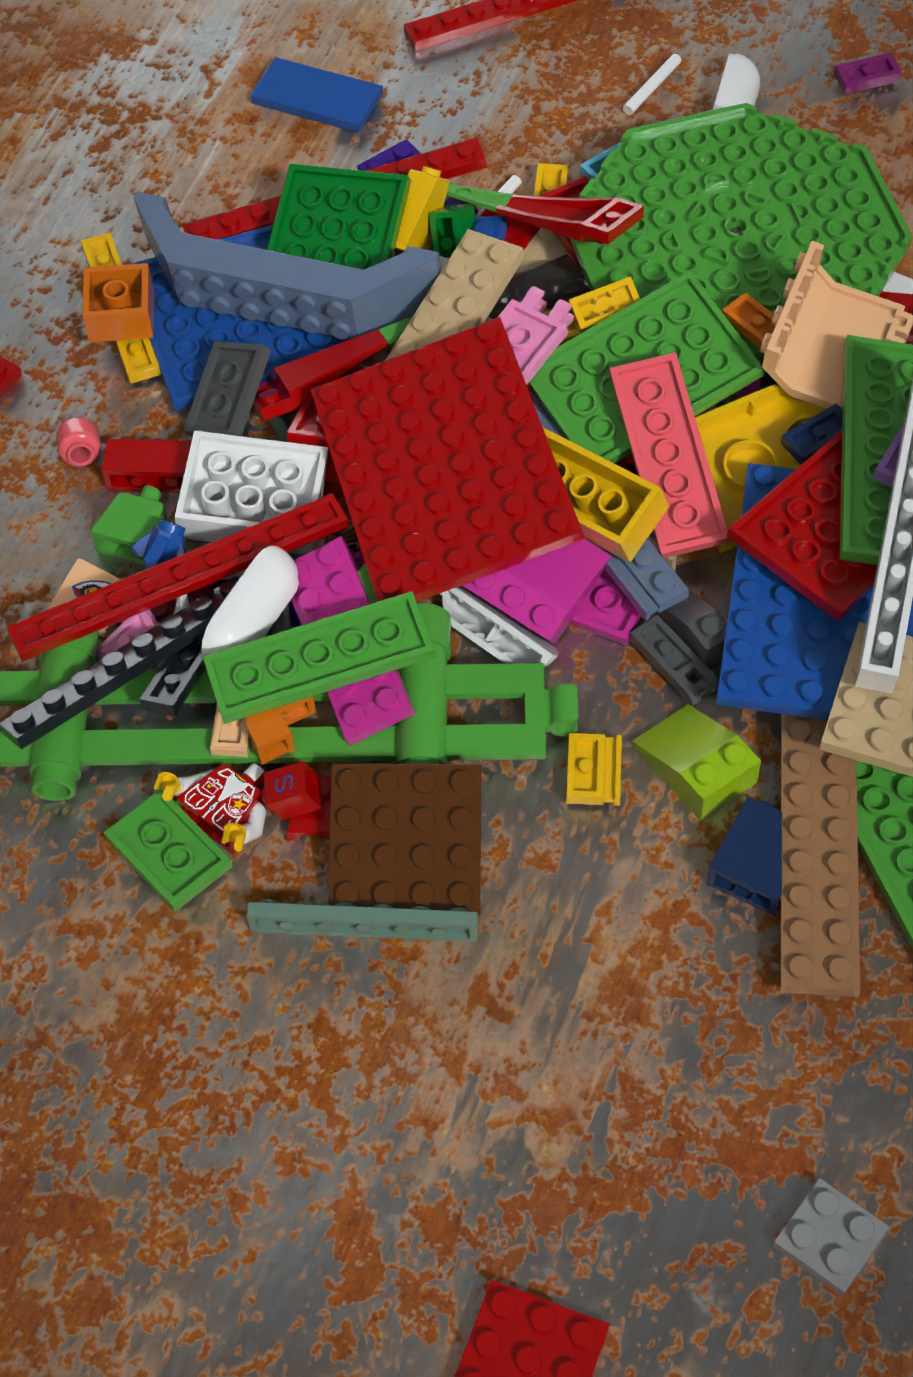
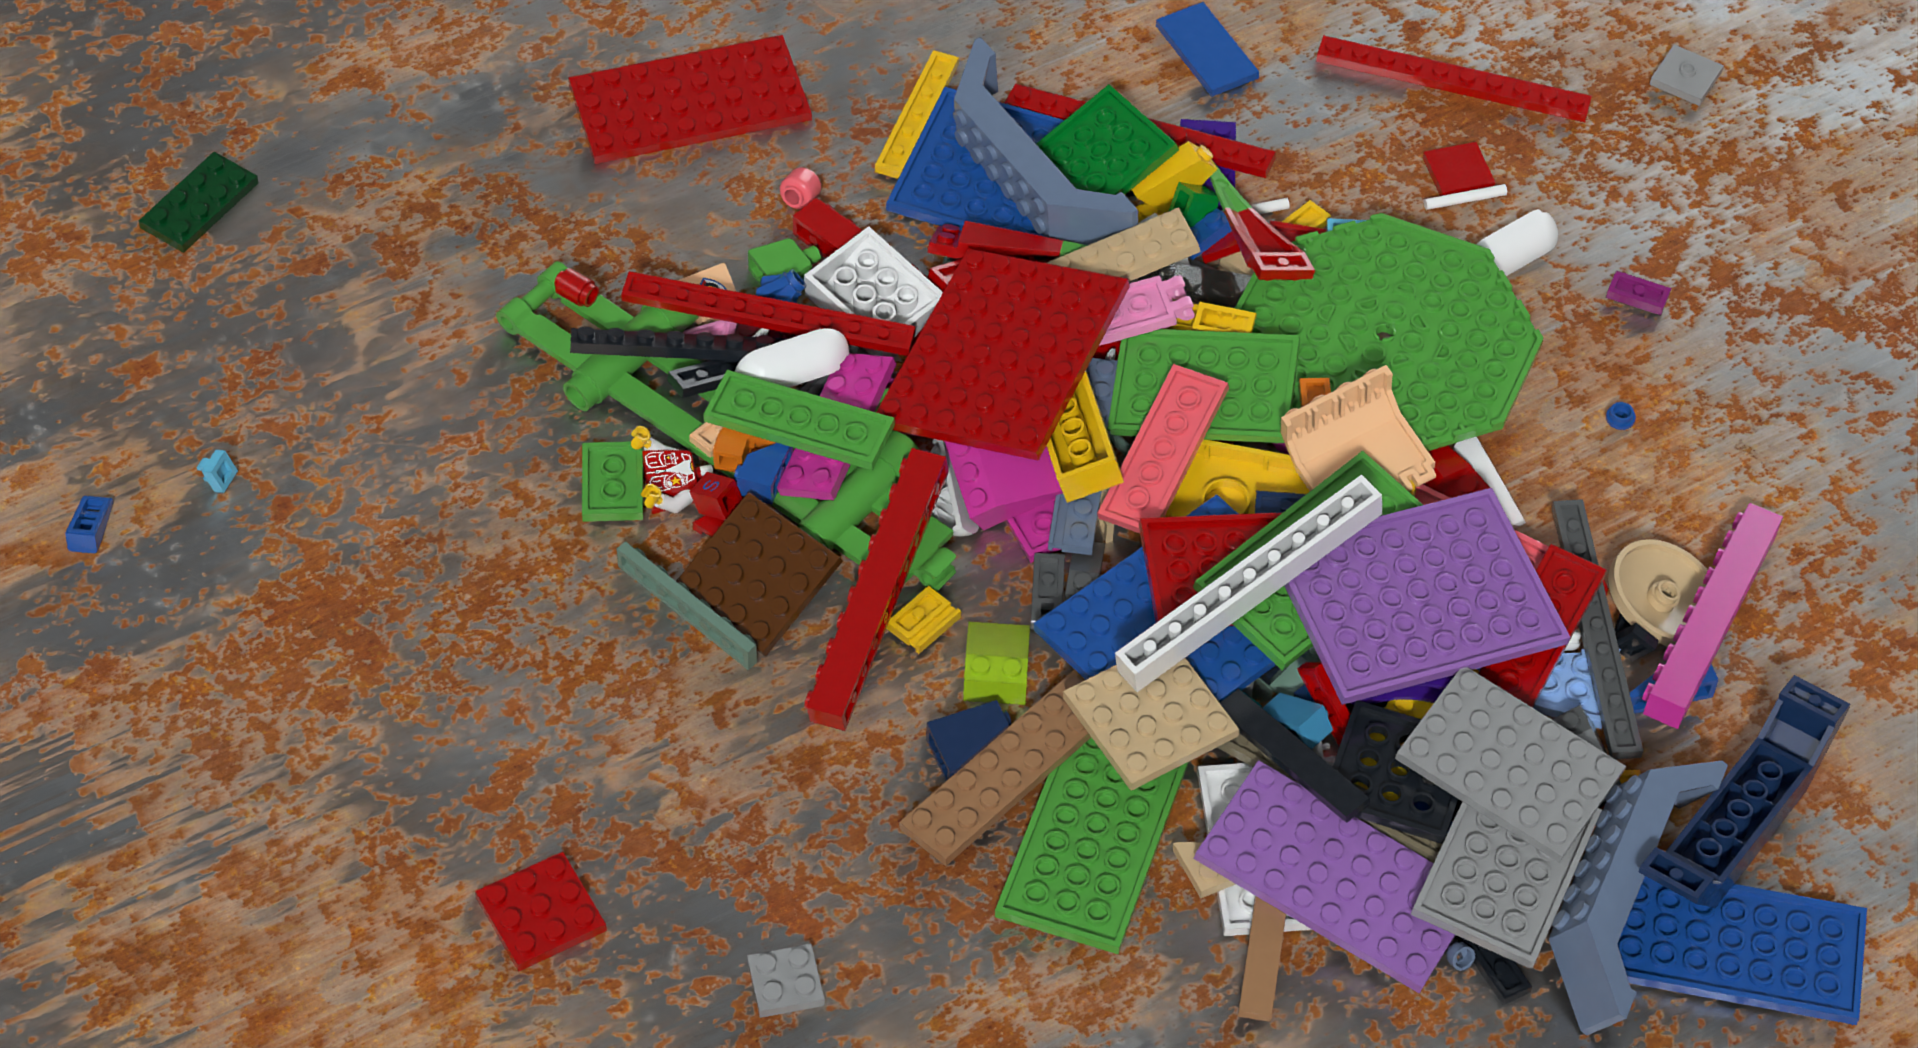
camera: 35 degrees right, 5 degrees down
orange brick [82,263,154,343] -> none
dark grey plate [183,341,271,437] -> none
none -> blue slope [734,443,793,505]
none -> red brick [804,448,949,731]
none -> red tile [1423,142,1495,196]

